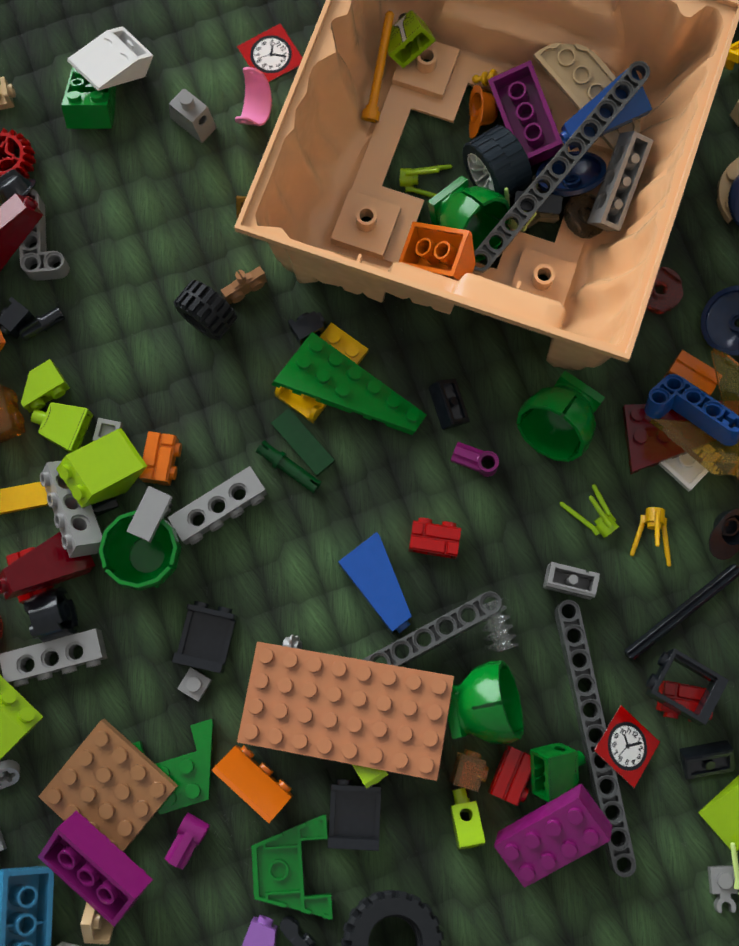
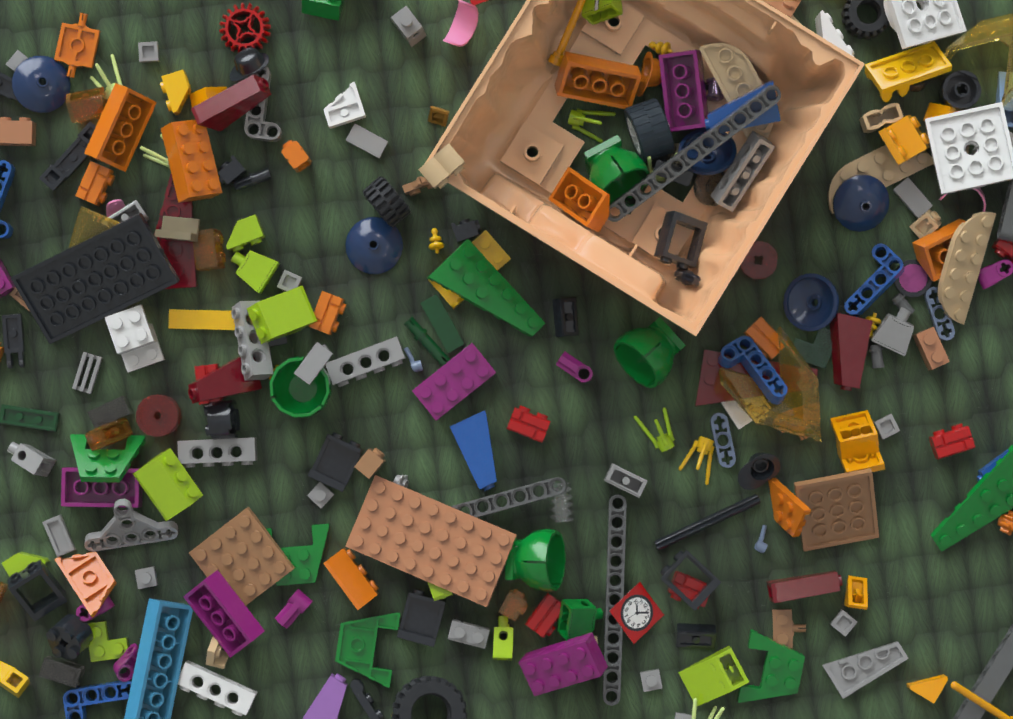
camera: 15 degrees right, 10 degrees up
none -> orange brick [281,140,312,173]
none -> white wing [323,82,366,129]
none -> light grey tile [346,124,389,159]
none -> dark blue dish [346,217,403,274]
none -> medium nougat brick [354,448,386,479]
none -> sand blue hand [404,347,423,372]
none -> magenta brick [412,343,496,421]
none -> tan brick [418,144,465,189]
none -> yellow hair [428,228,444,254]
none -> light grey brick [448,619,490,649]
none -> orange brick [554,51,642,109]
none -> light grey plate [640,669,662,692]
none -> black window [654,211,708,270]
none -> black axle [674,269,701,286]
none -> bush [706,77,724,101]
none -> sand blue beam [710,413,736,468]

